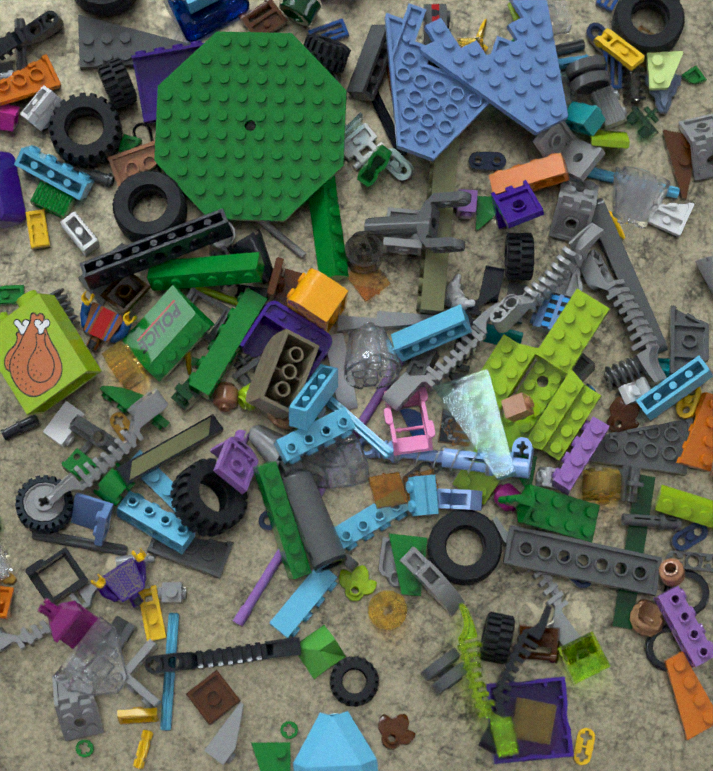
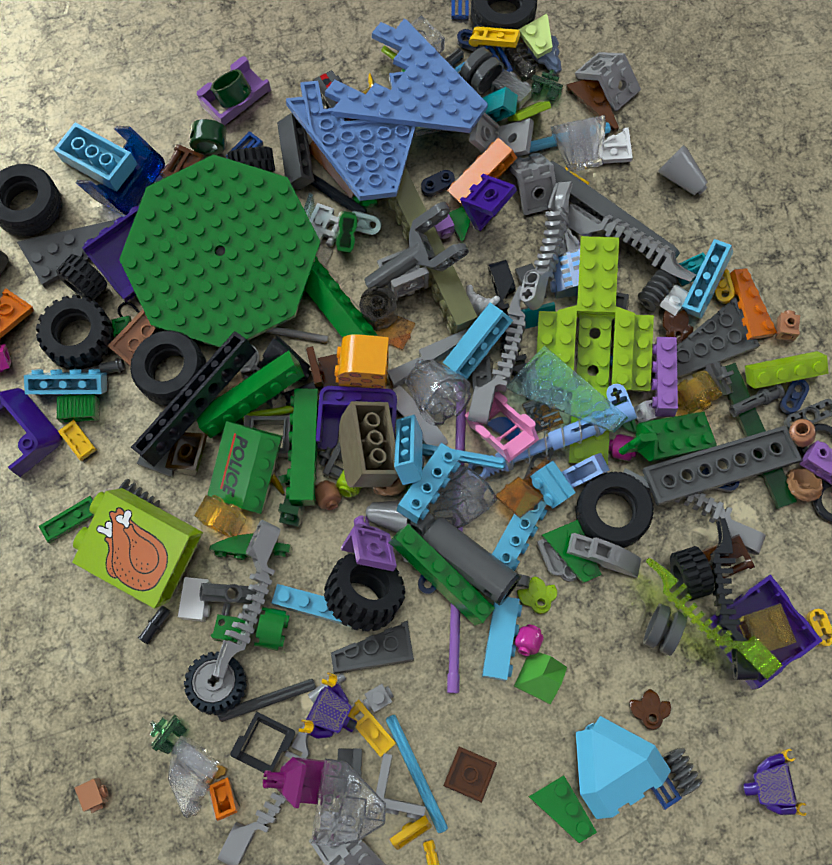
camera: 25 degrees left, 5 degrees down
white brick [20,85,62,131] -> none
white brick [60,212,99,256] -> none
medium blue bracket [71,493,113,546] -> none
torso [80,291,137,351] -> none
pearl gold beam [110,412,138,443] -> none
tile [116,414,224,486] -> none
medium azure brick [117,491,195,555] -> none
black piece [145,637,302,675] -> none
light grey slope [204,702,244,765] -> none
green bush [280,721,298,739] -> none
black tyre [330,656,379,707] -> none
clear yellow brick [368,590,407,631] -> none
nougat brick [501,392,534,422] -> none
black tyre [504,233,535,280] -> none
clear neon green slope [557,631,611,686] -> none
dark grey wing [669,305,709,376] -> none
green tile [681,65,707,85] -> none
none -> dark pink head [514,624,544,656]

